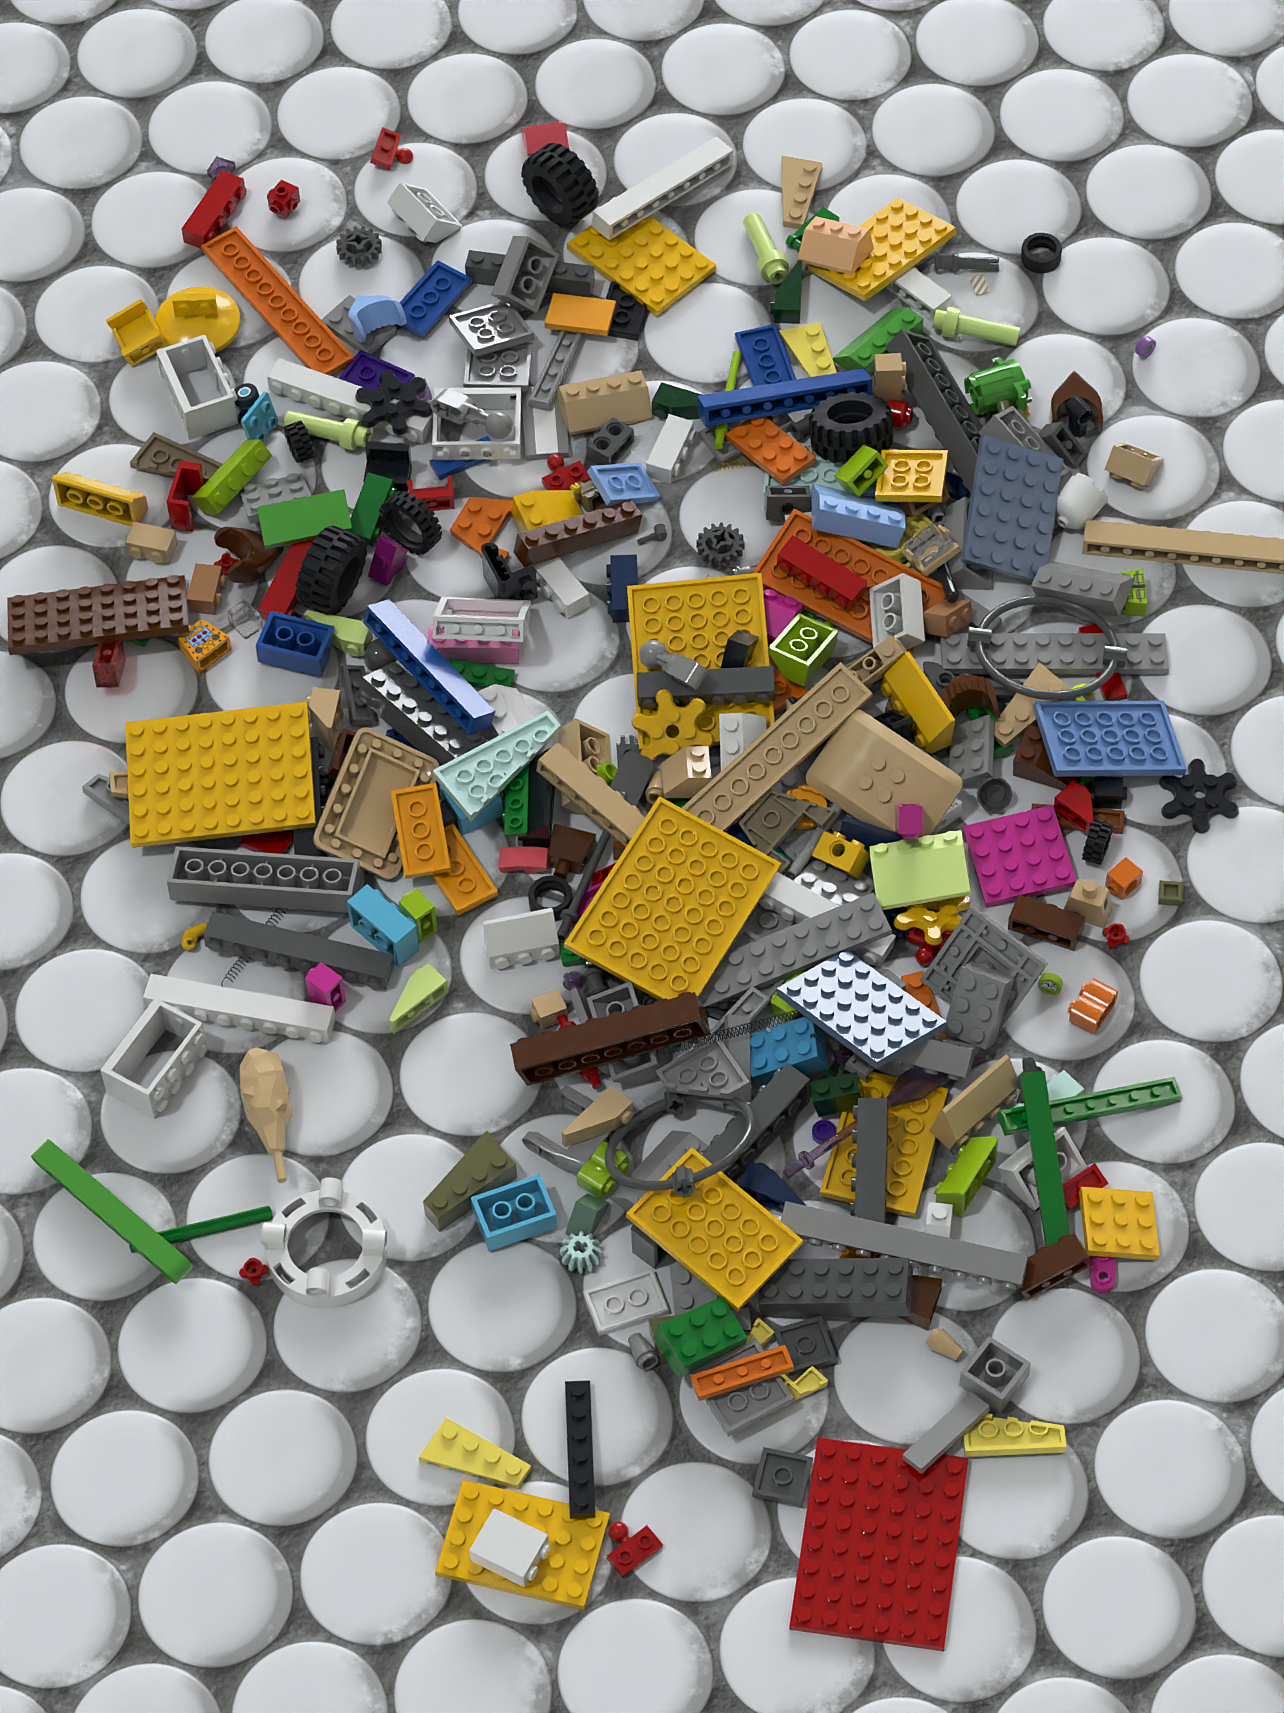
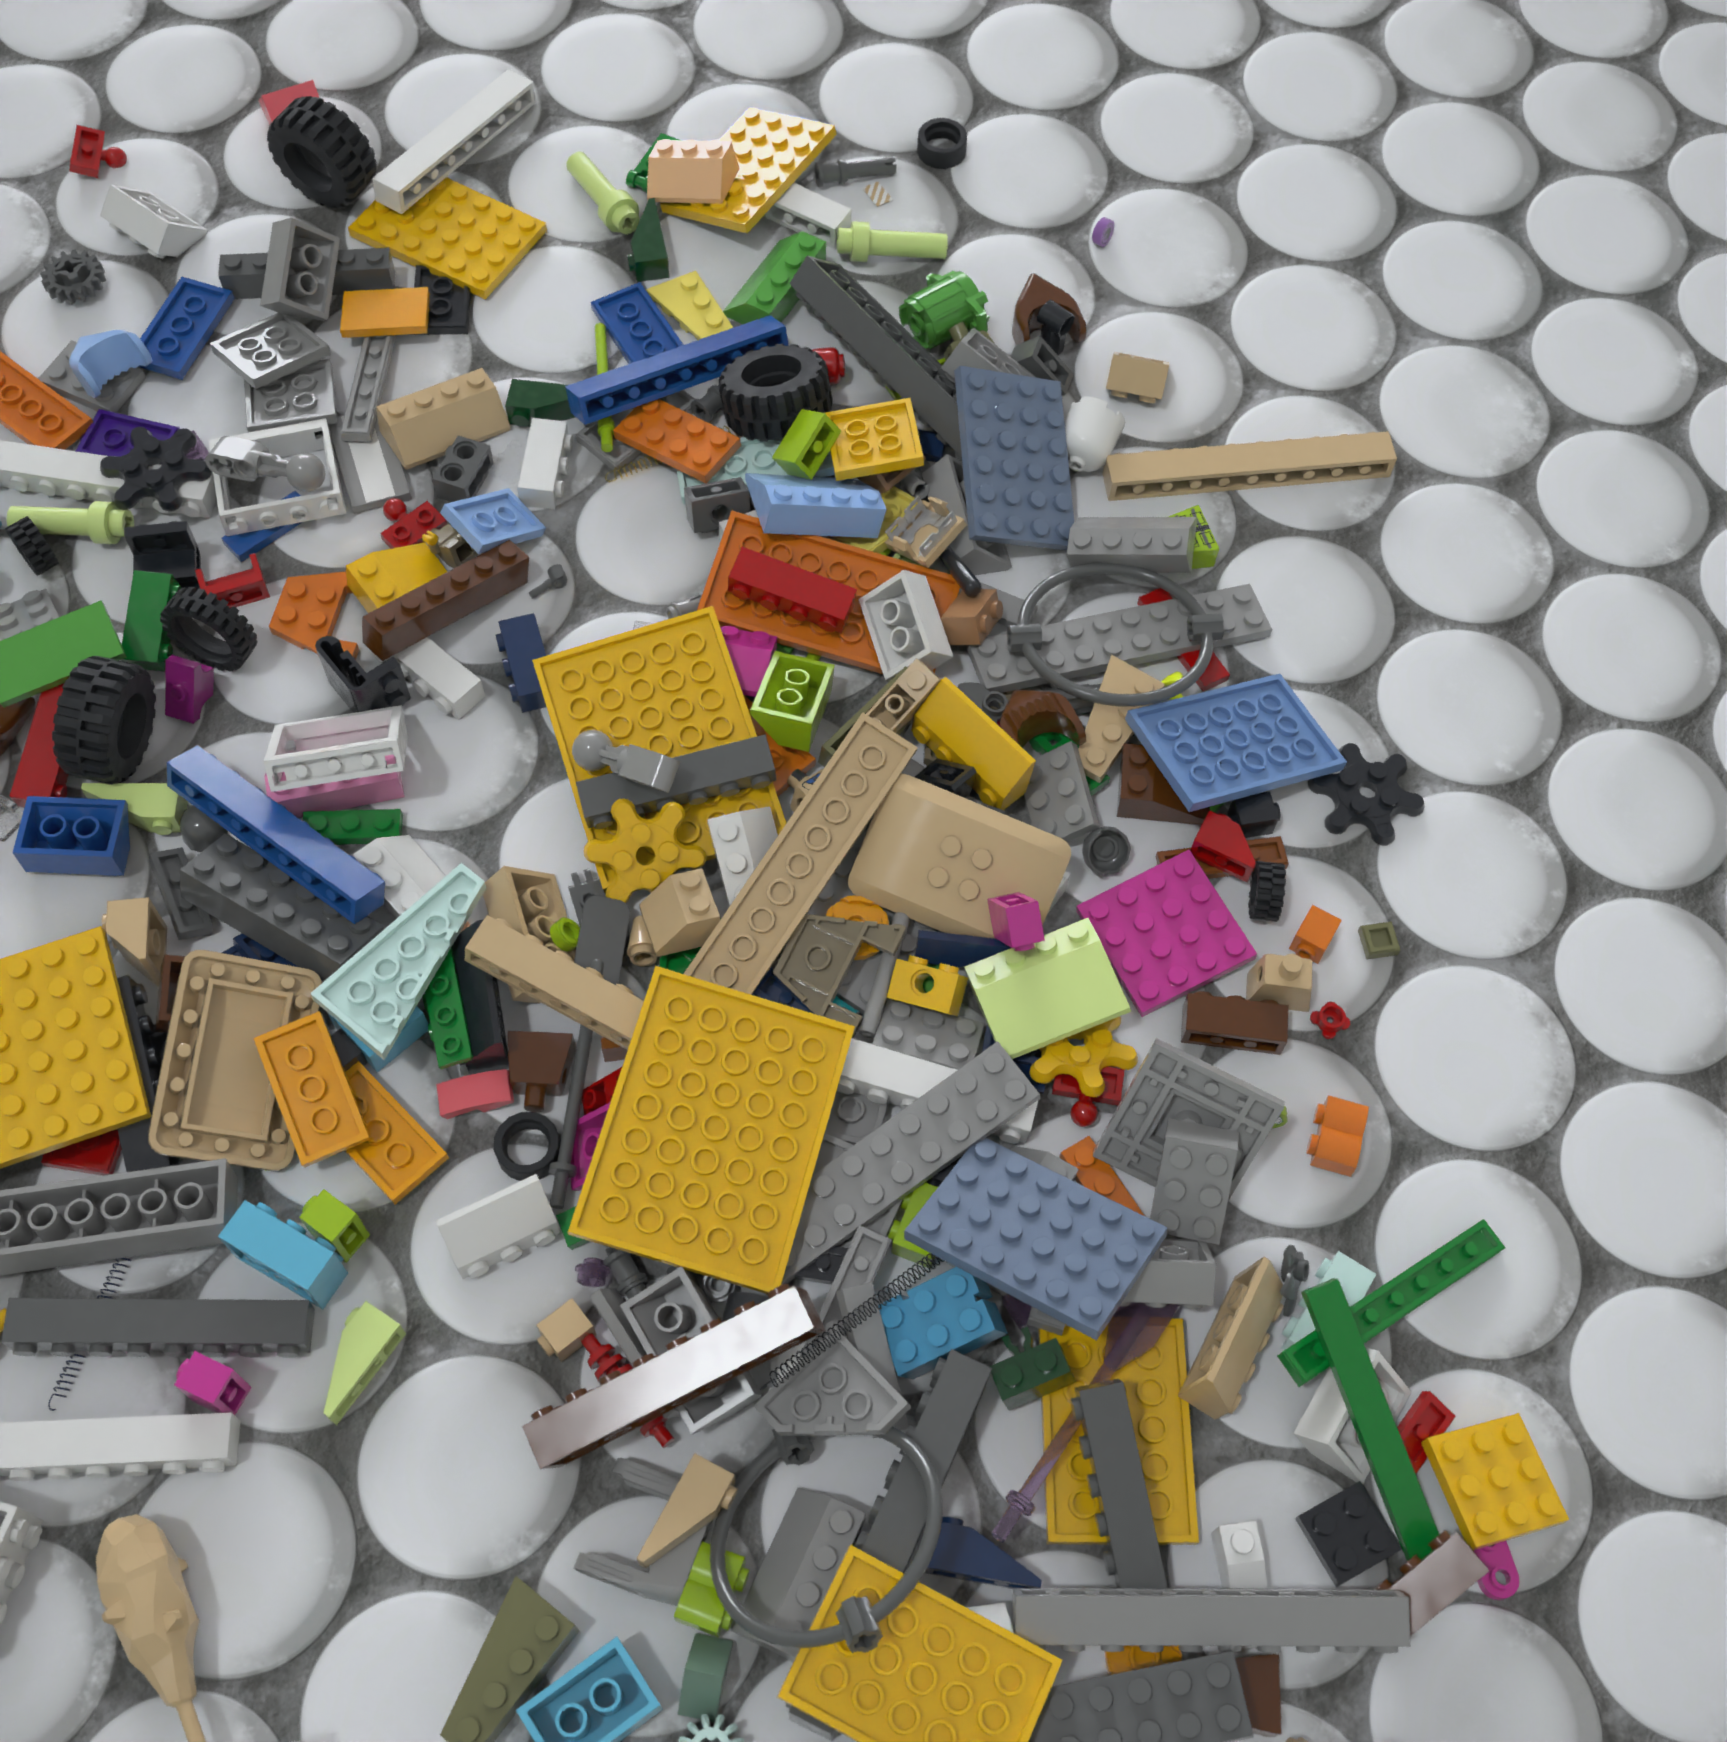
camera: 20 degrees left, 5 degrees up
dark grey gear [696,522,745,567] -> none
black slope [721,630,759,669] -> none
tan wing [782,156,822,229] -> none
dark purple tile [812,1120,836,1145] -> none
tan brick [873,353,906,403] -> none
lime slope [934,1136,998,1218] -> none
none -> black plate [1295,1481,1402,1588]

